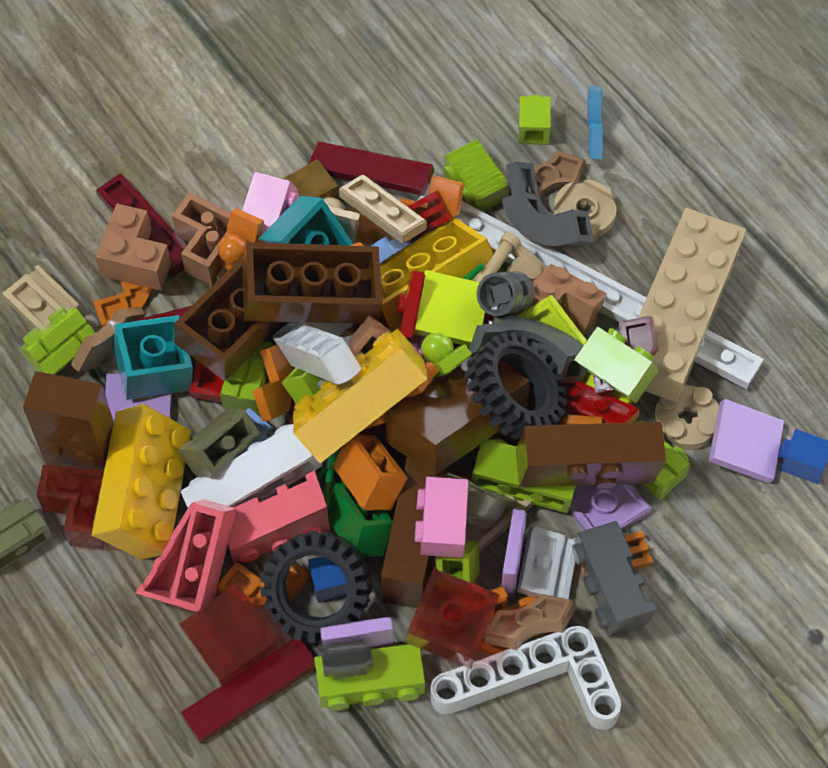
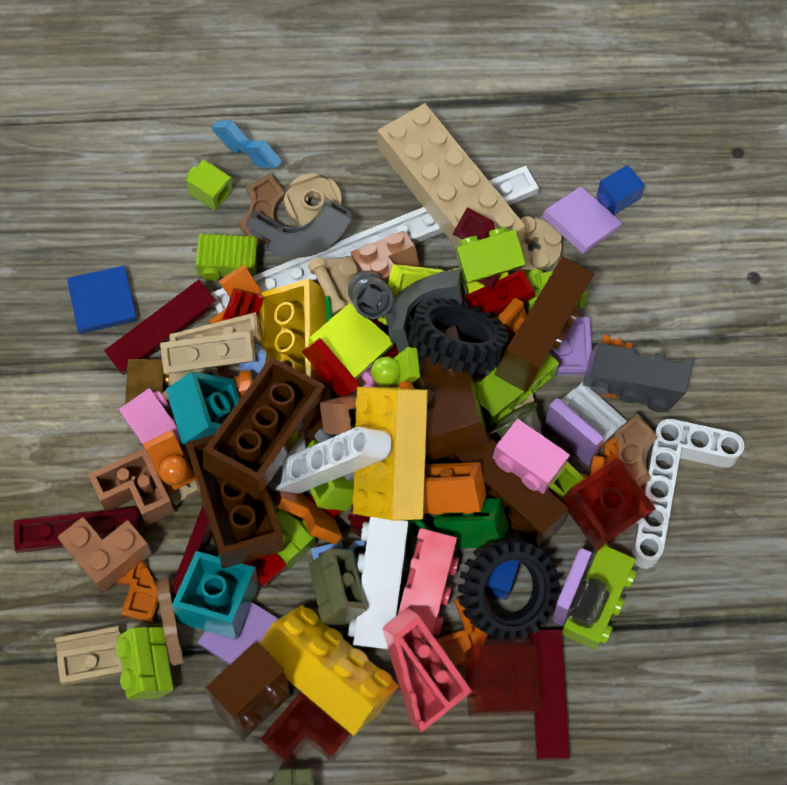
camera: 60 degrees left, 5 degrees up
none -> blue tile [67,265,137,334]
none -> tan plate [160,330,256,374]

